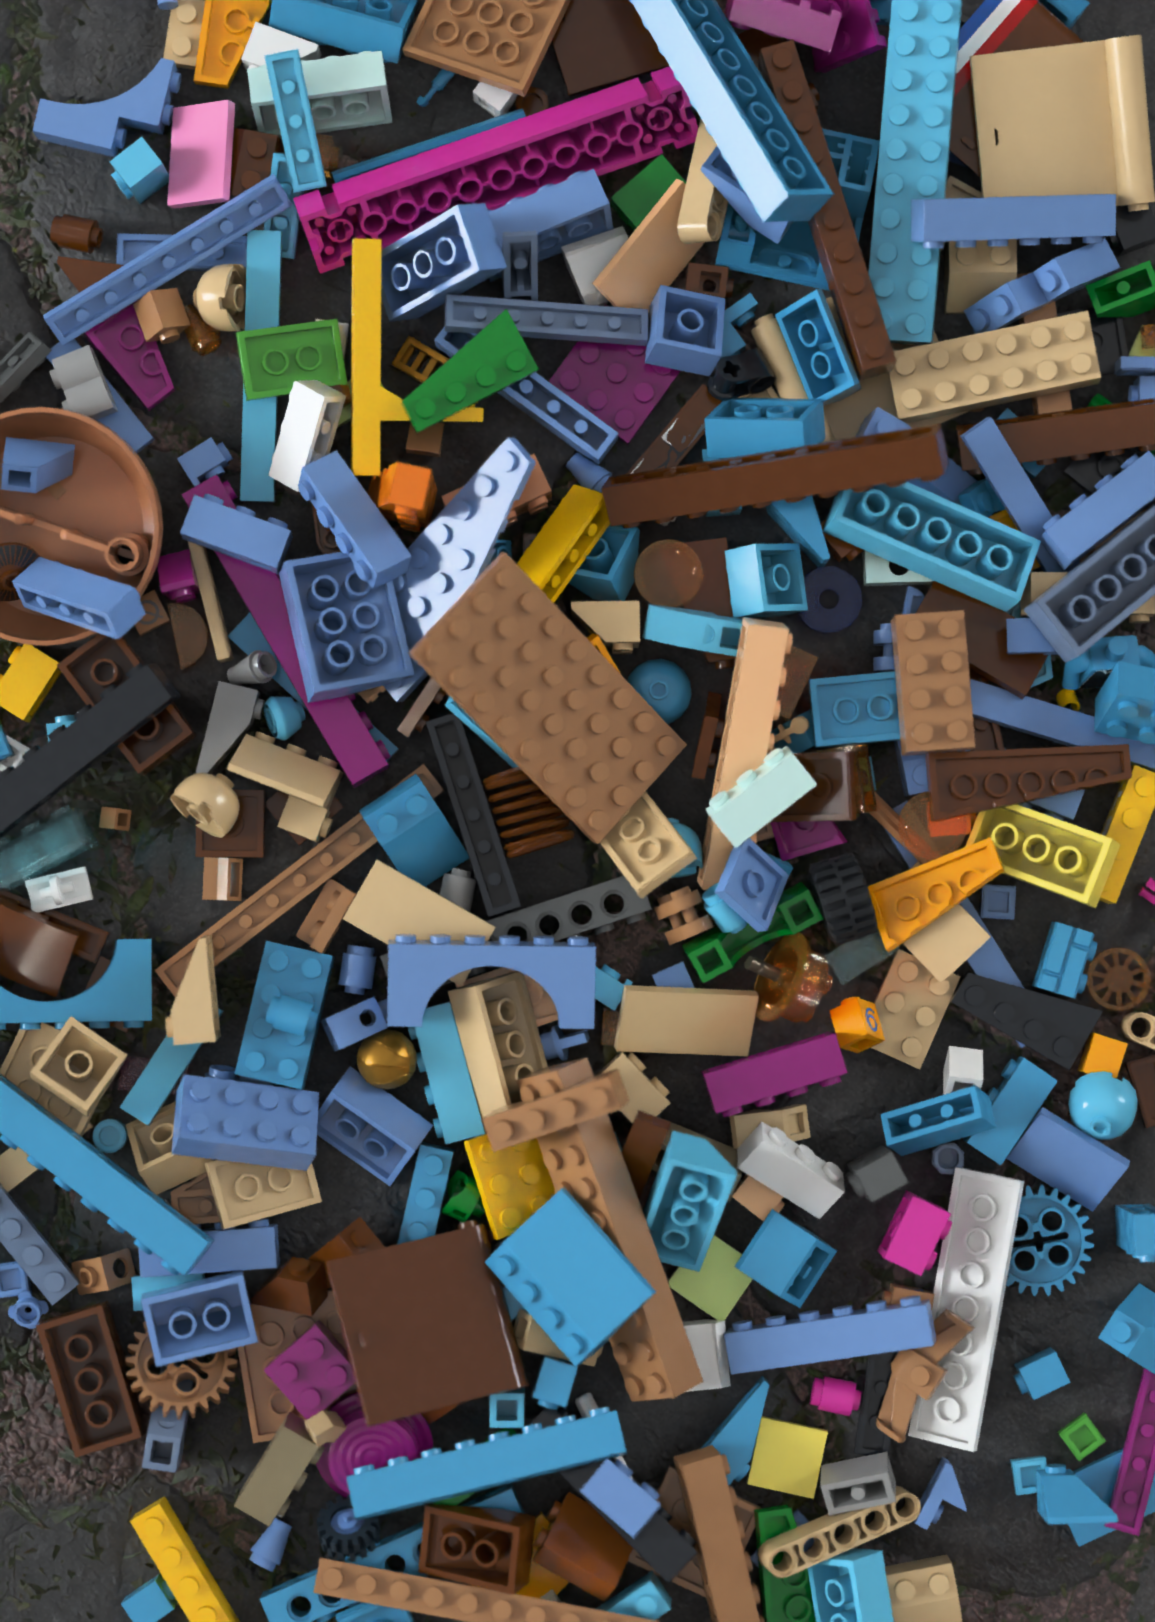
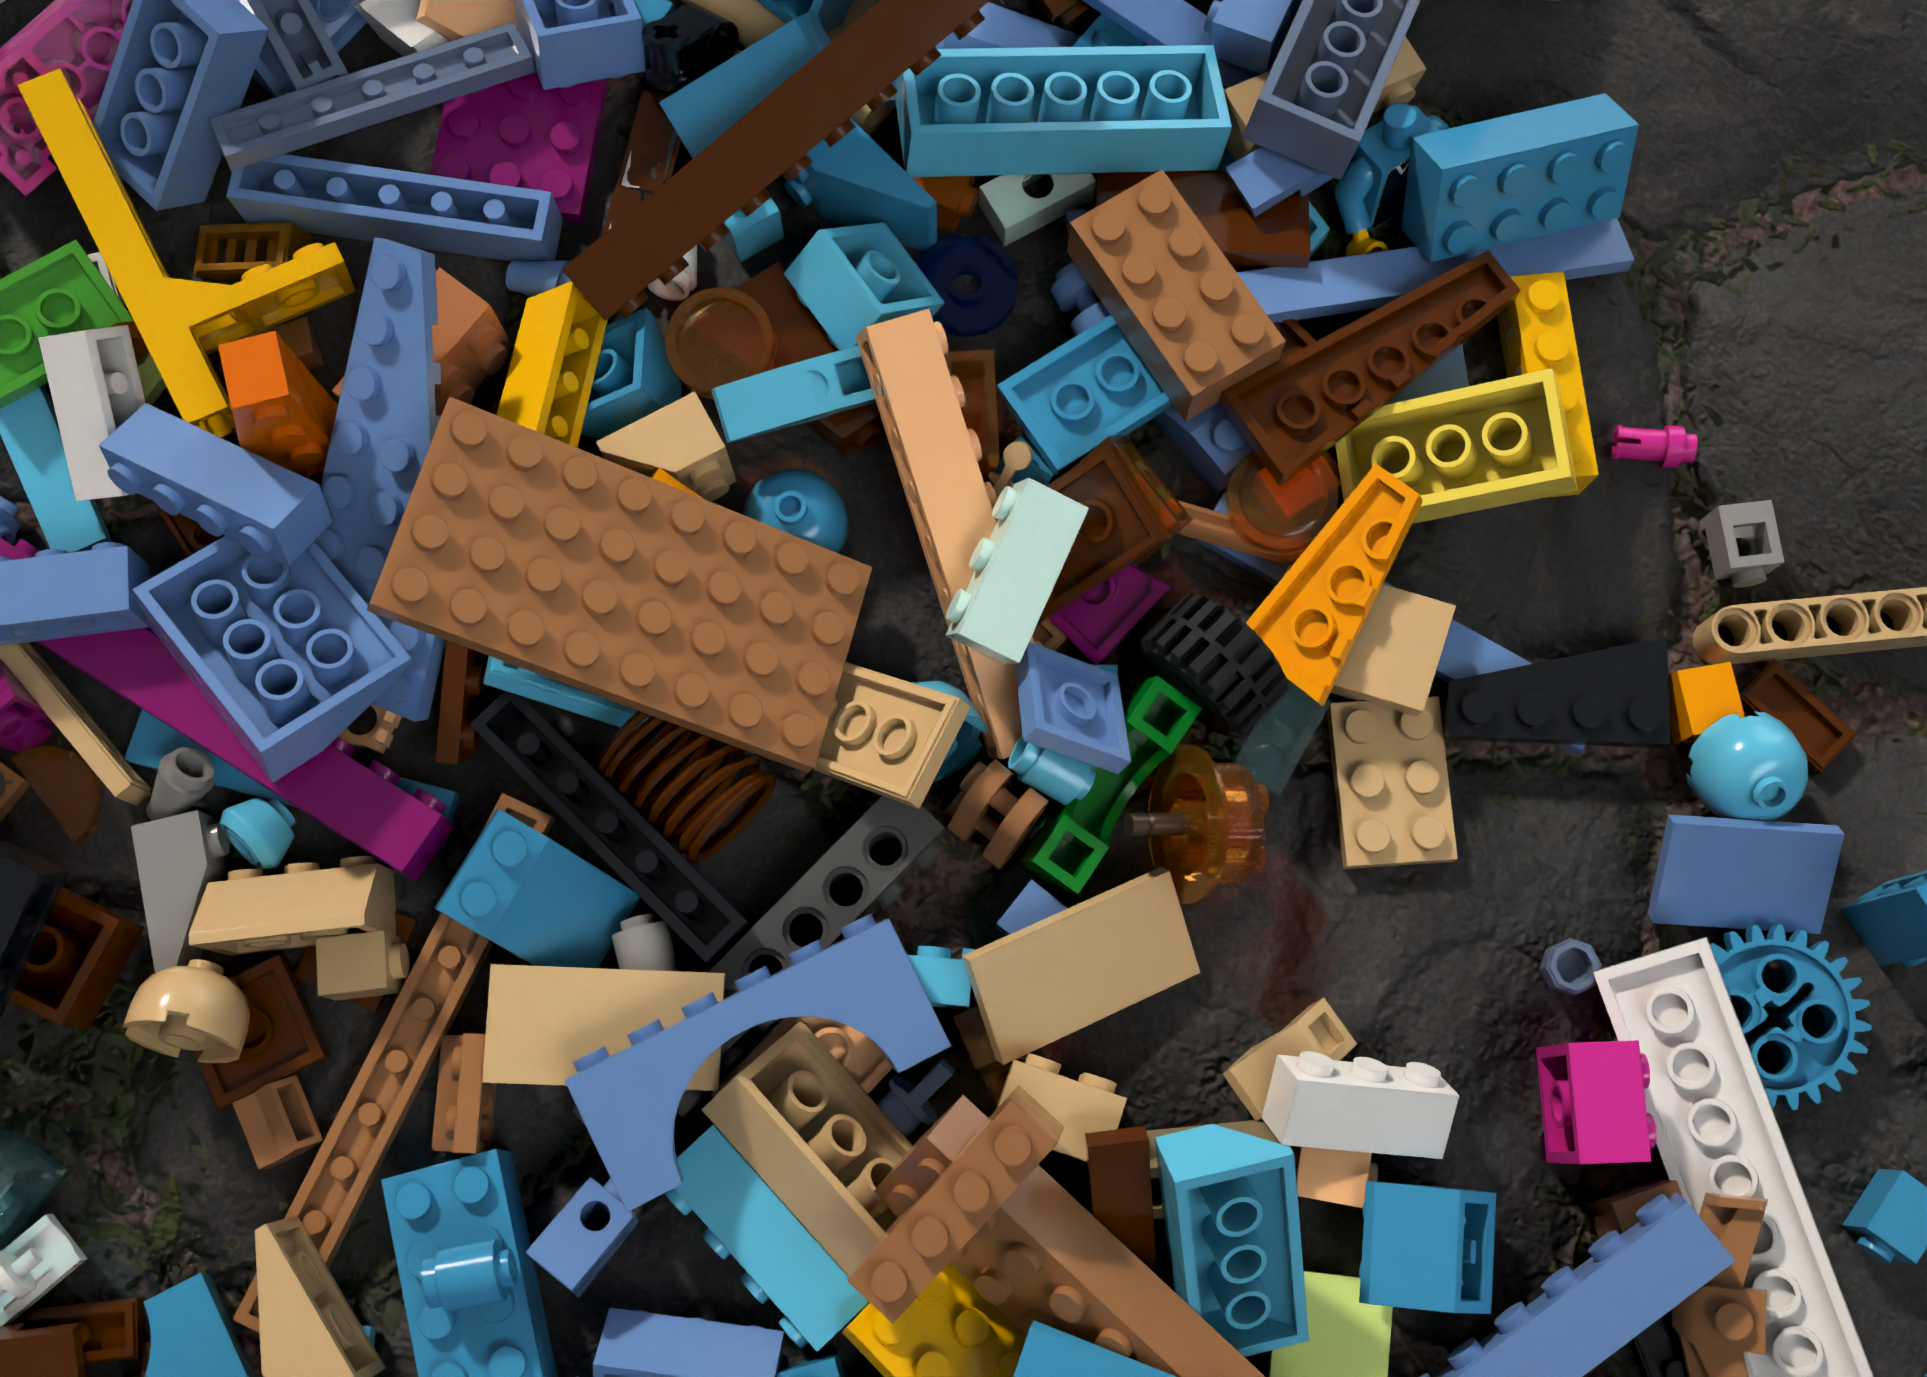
camera: 25 degrees left, 10 degrees down
medium nougat piece [99,807,132,831] -> none
medium blue brick [338,944,376,995] -> none
pearl gold piece [357,1029,417,1089] -> none
green wing [401,308,539,434] -> none
reddish brown wing [691,692,725,780] -> none
magenta brick [701,1031,847,1117] -> none
light orange brick [829,996,885,1054] -> none
dark grey brick [844,1144,909,1202] -> none
dark azure brick [880,1085,996,1156] -> none
white brick [943,1046,983,1095] -> none
dark azure brick [963,1056,1058,1165] -> none
medium blue tile [979,884,1016,920] -> none
dark azure brick [1032,922,1097,999] -> none
clear orange wheel [1087,948,1151,1011] -> none

